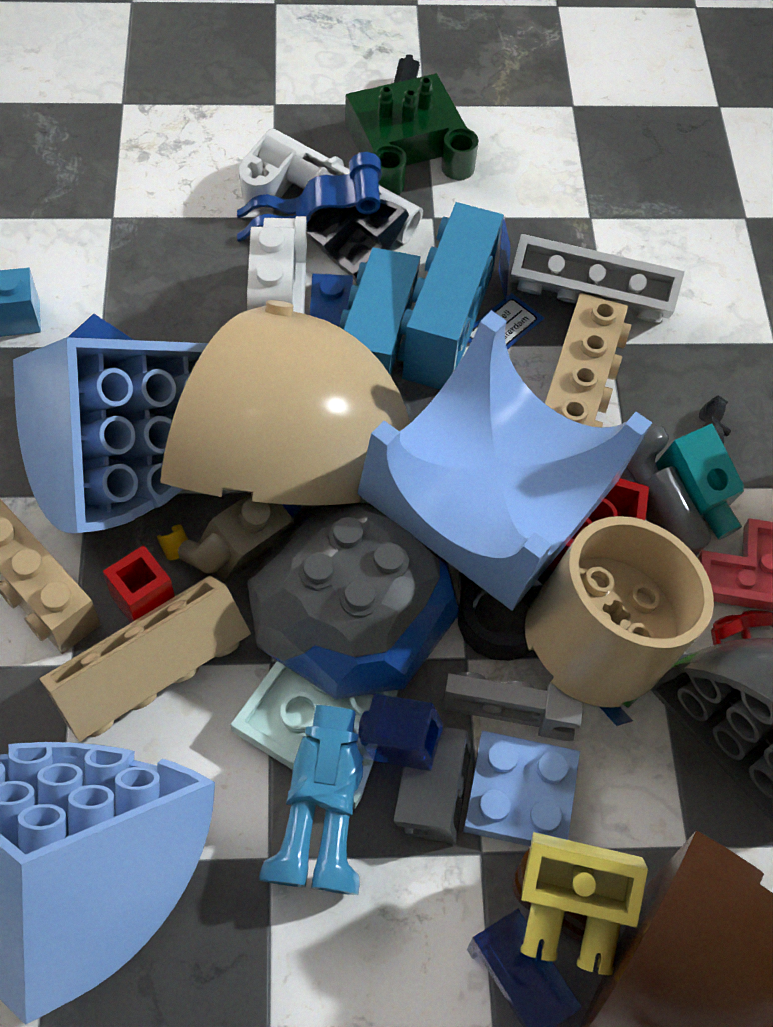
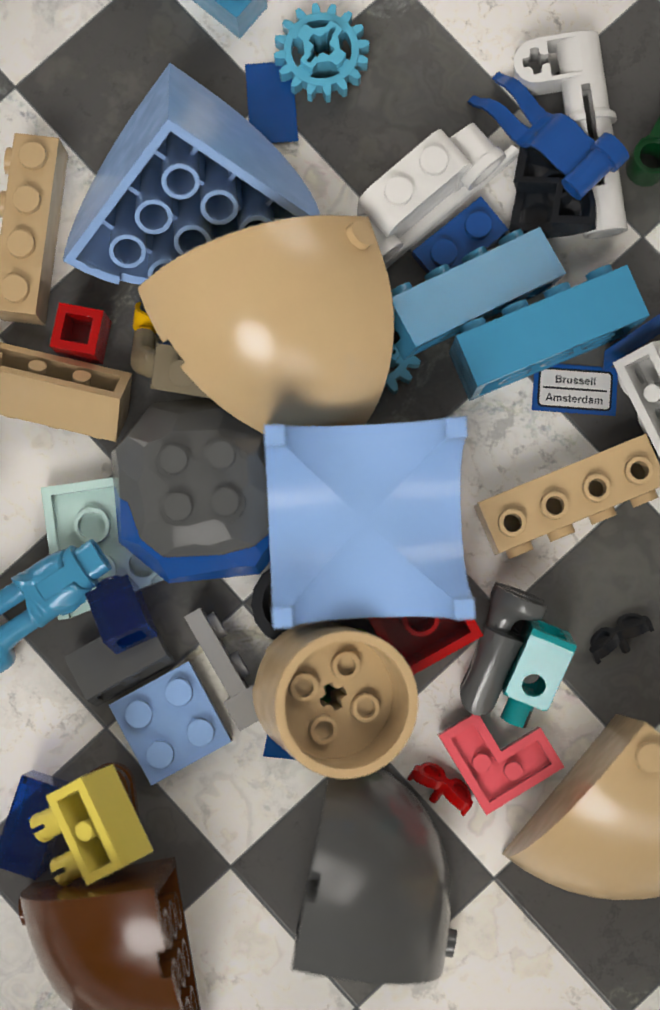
camera: 55 degrees right, 25 degrees up
none -> medium azure gear [274,3,369,103]

